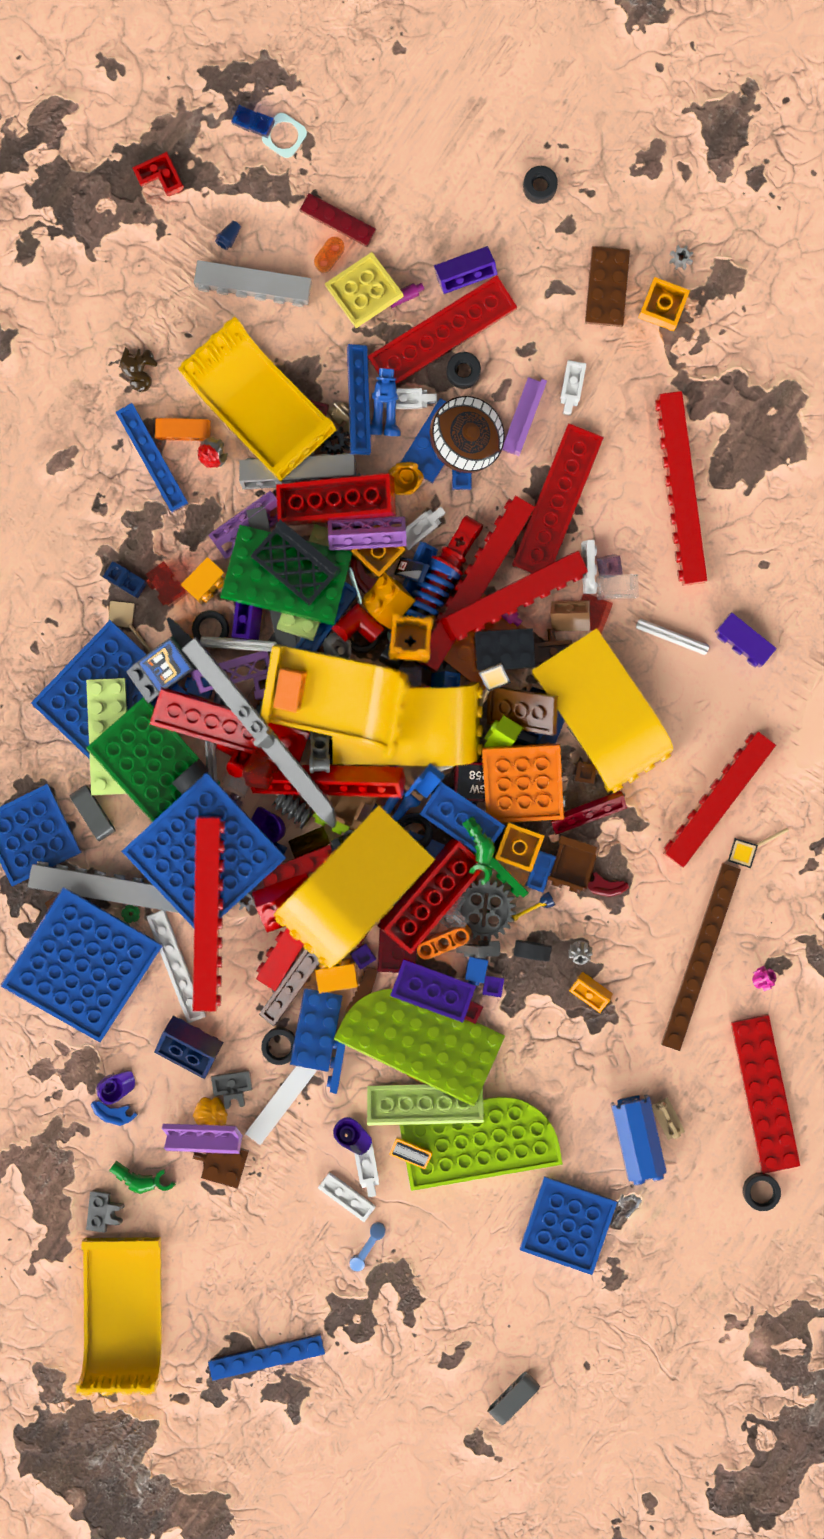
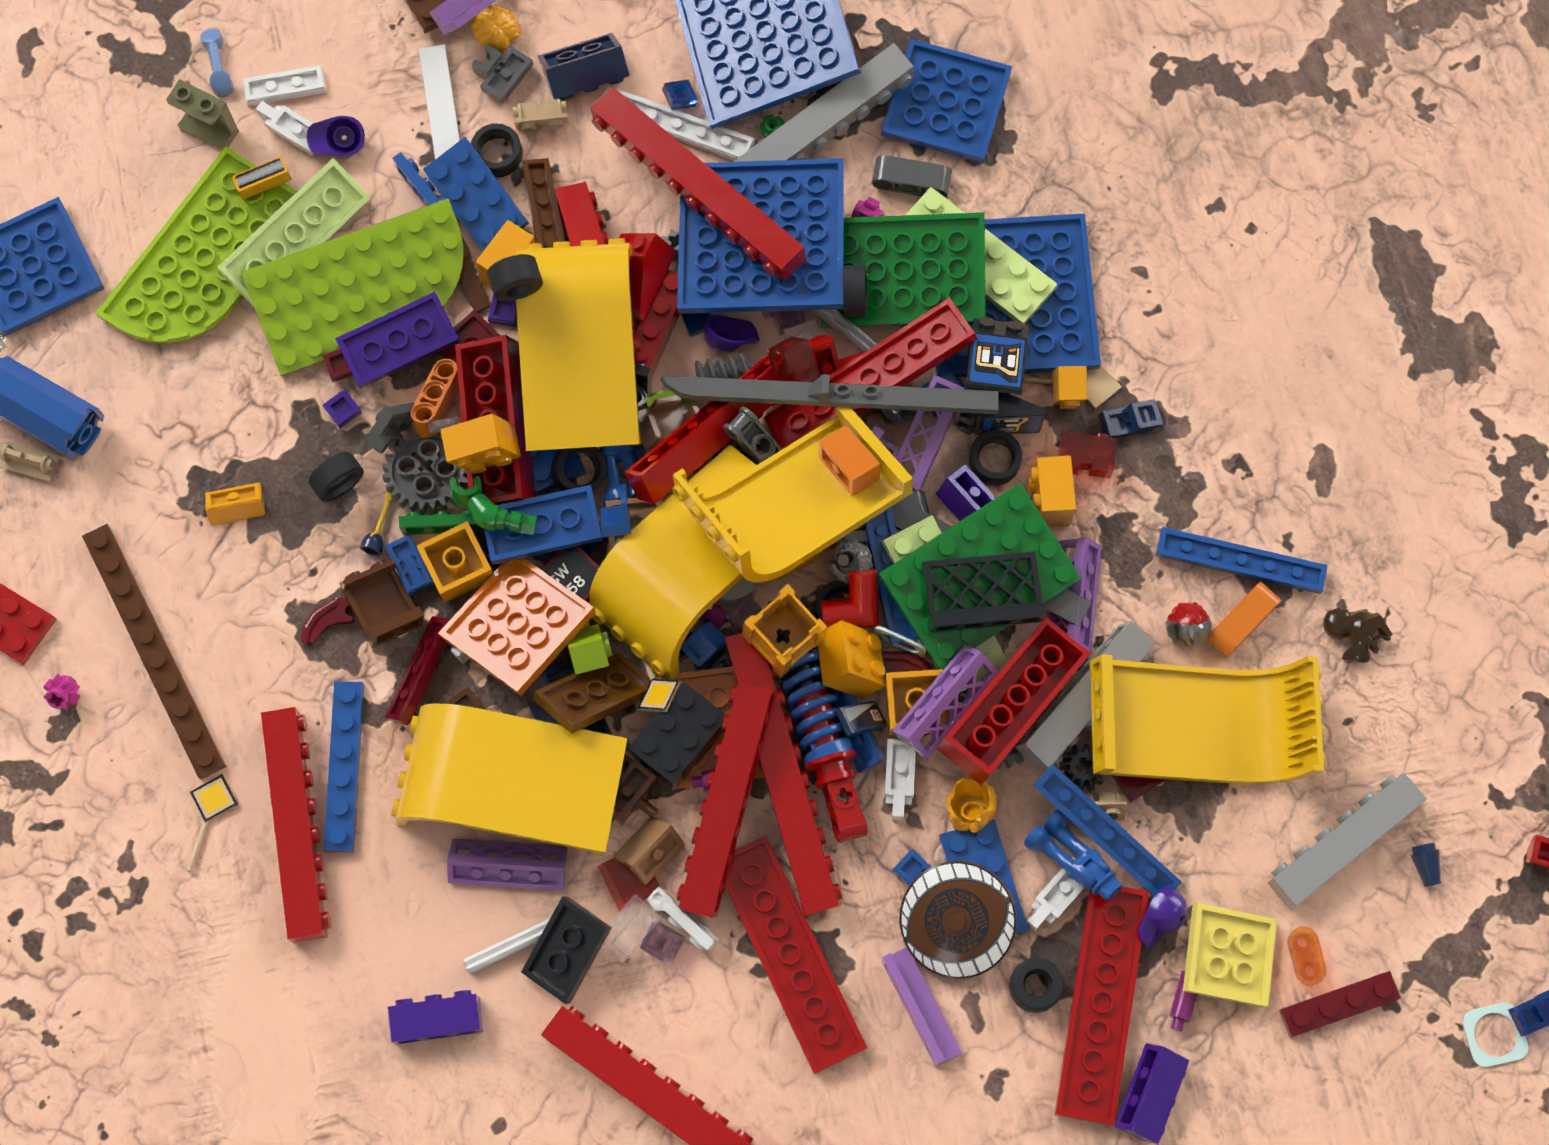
camera: 135 degrees right, 15 degrees down
white axle [200,636,277,652] -> none
dark brown plate [288,826,330,859] -> none
blue brick [465,957,488,986] -> none
white hinge [560,360,587,416] -> none
light grey gear [568,940,593,965] -> none
none -> olive panel [166,79,239,150]
none -> blue plate [323,681,364,853]
none -> light orange brick [440,414,521,474]
none -> medium lavender fence [447,839,568,891]
none -> black tyre [487,254,543,301]
none -> tan hinge [513,99,568,131]
none -> black plate [521,896,612,1004]
none -> clear blue plate [662,80,698,110]
none -> dark pink gear [851,197,884,217]
none -> light orange brick [1052,366,1087,409]
none -> dark purple cap [1138,887,1188,949]

